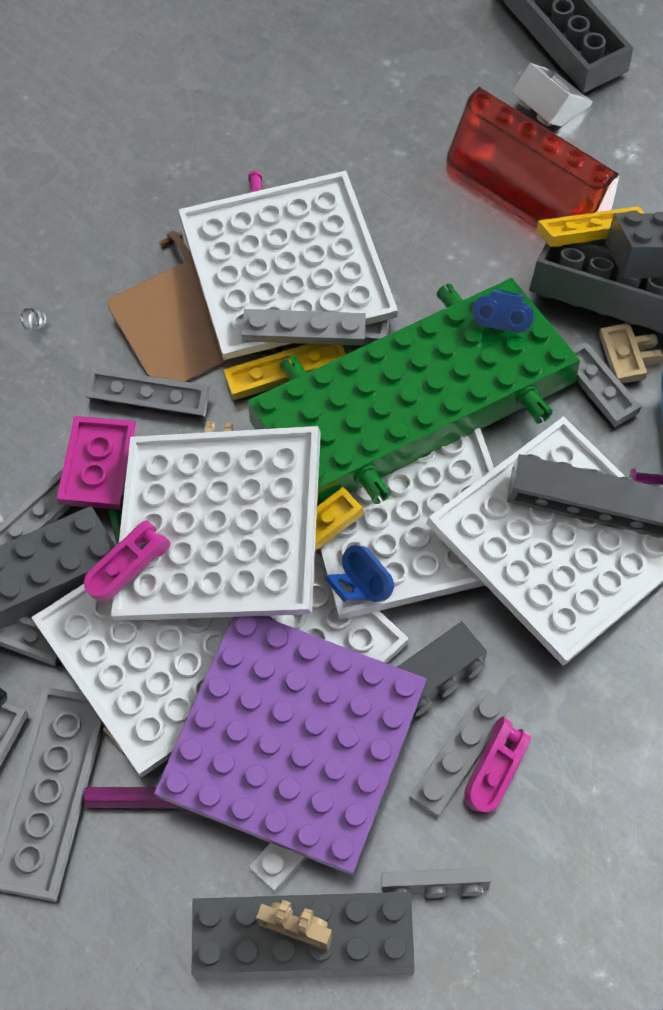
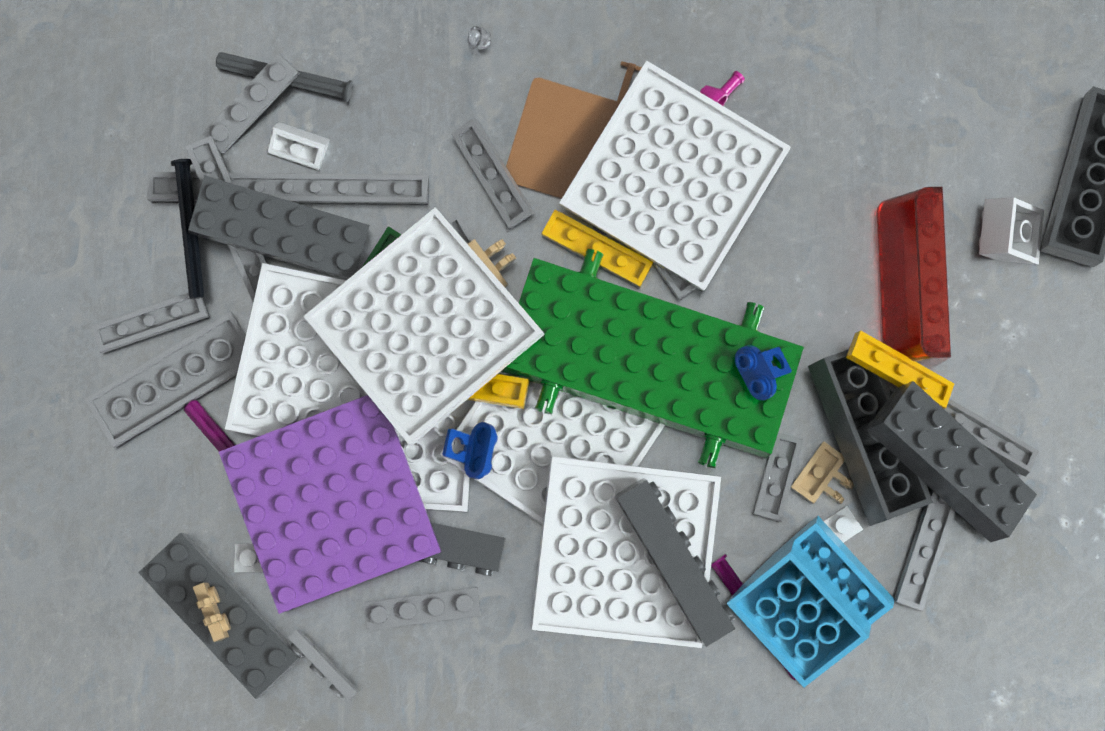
camera: 45 degrees right, 20 degrees up
dark pink plate [57,416,137,510] -> none
dark pink plate [84,521,171,601] -> none
light grey plate [242,309,366,346] -> none
dark pink plate [464,716,531,812] -> none

